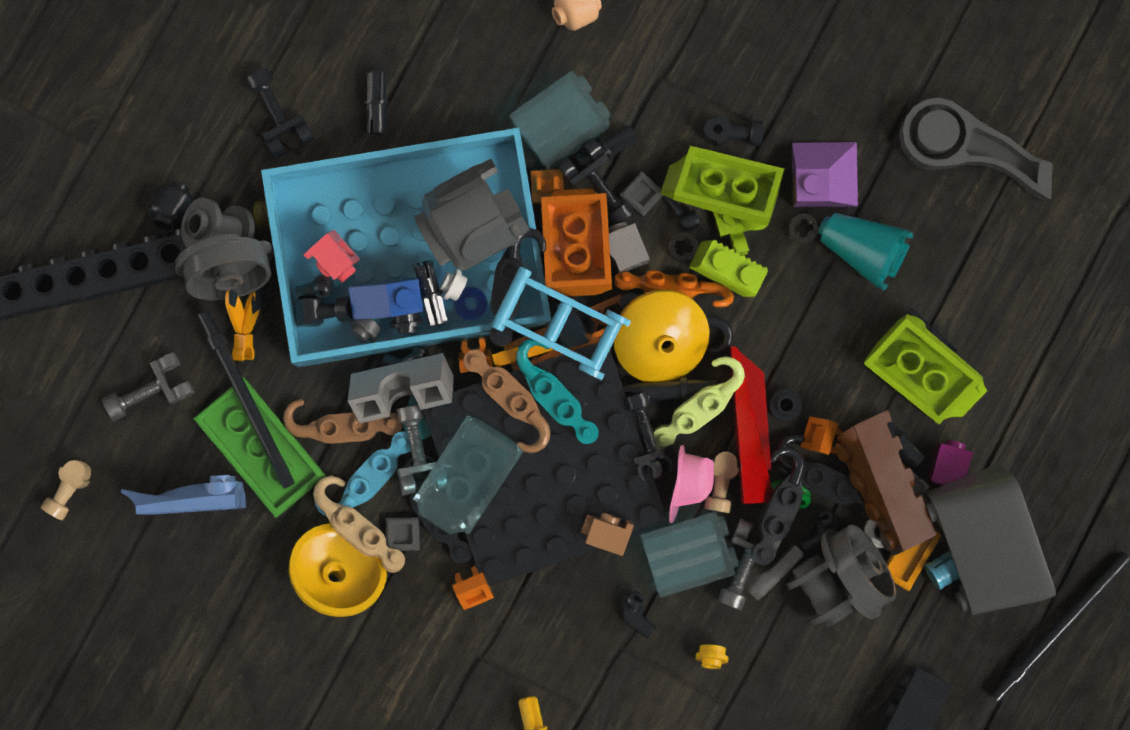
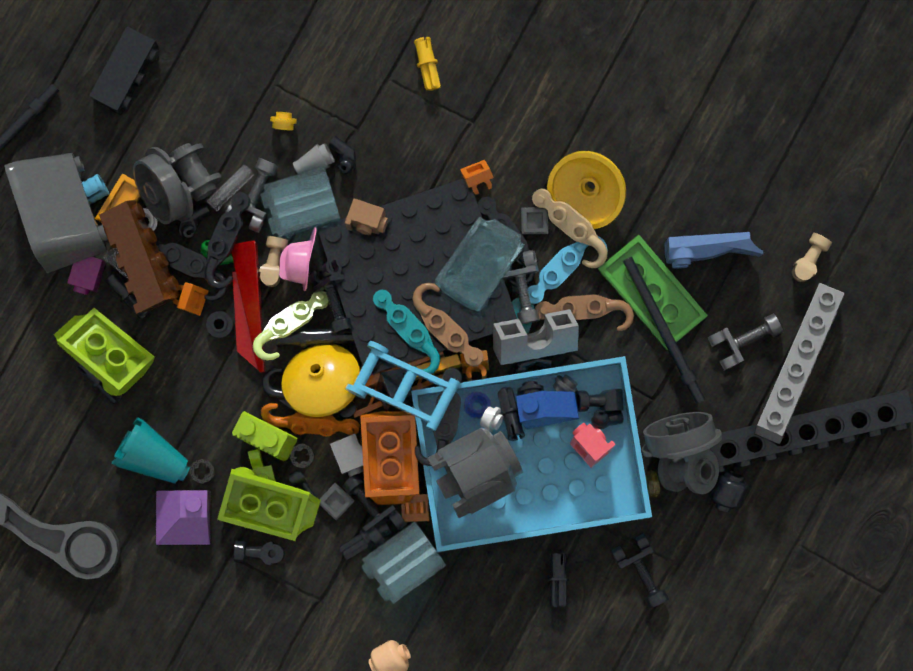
camera: 175 degrees right, 0 degrees up
light orange piece [225,289,262,361] -> none
none -> light grey cone [293,143,335,177]
none -> light grey brick [755,283,845,444]

